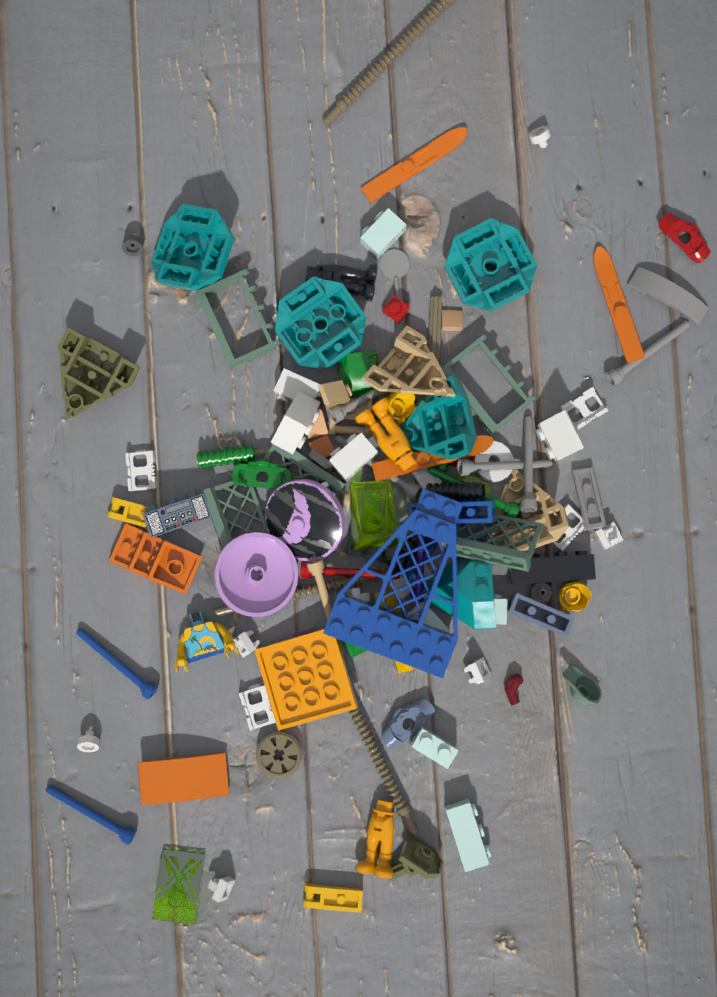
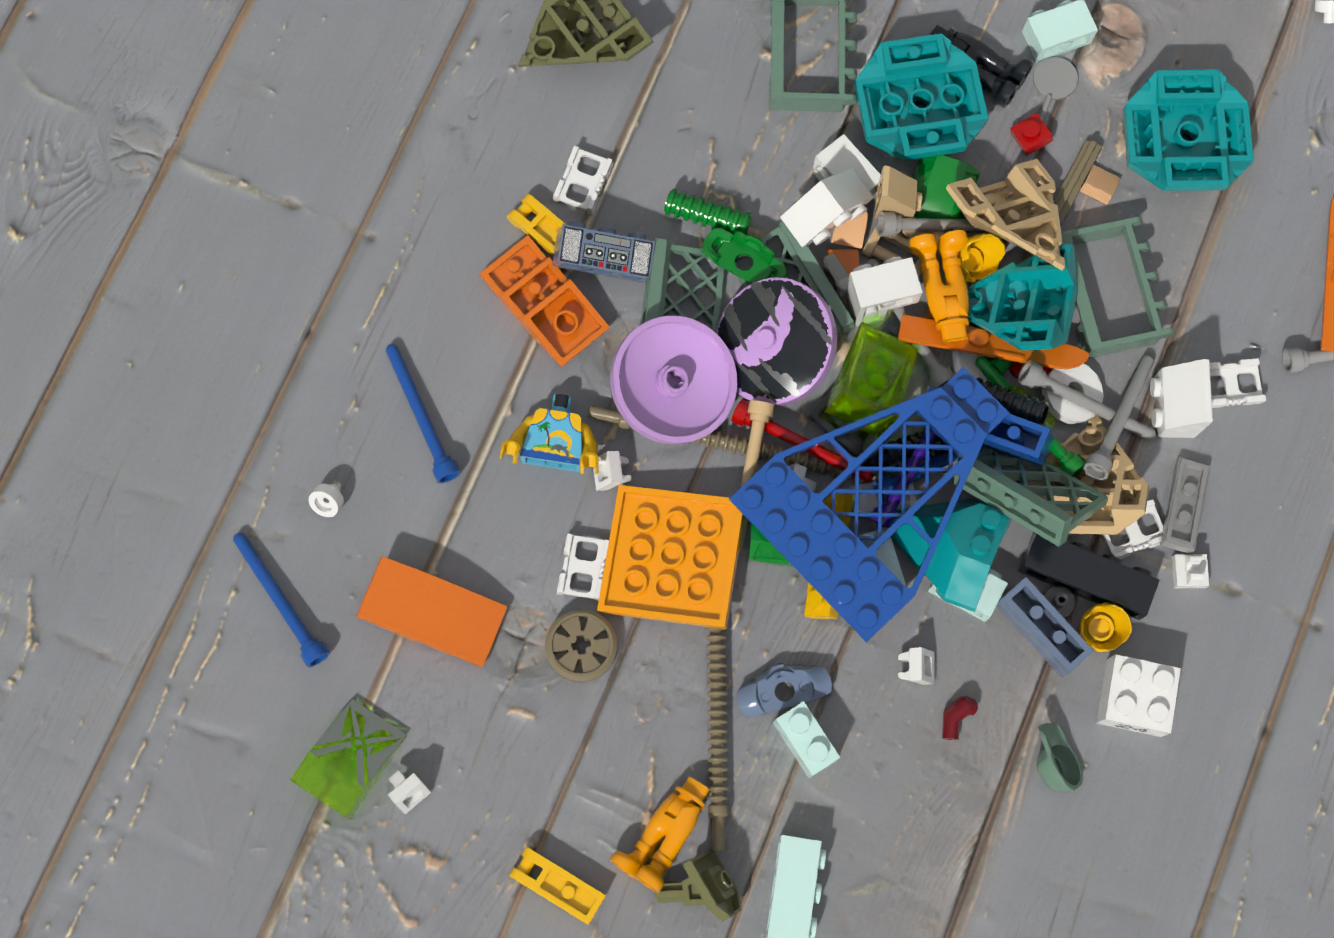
camera: 20 degrees right, 10 degrees down
none -> white brick [1096,654,1181,737]

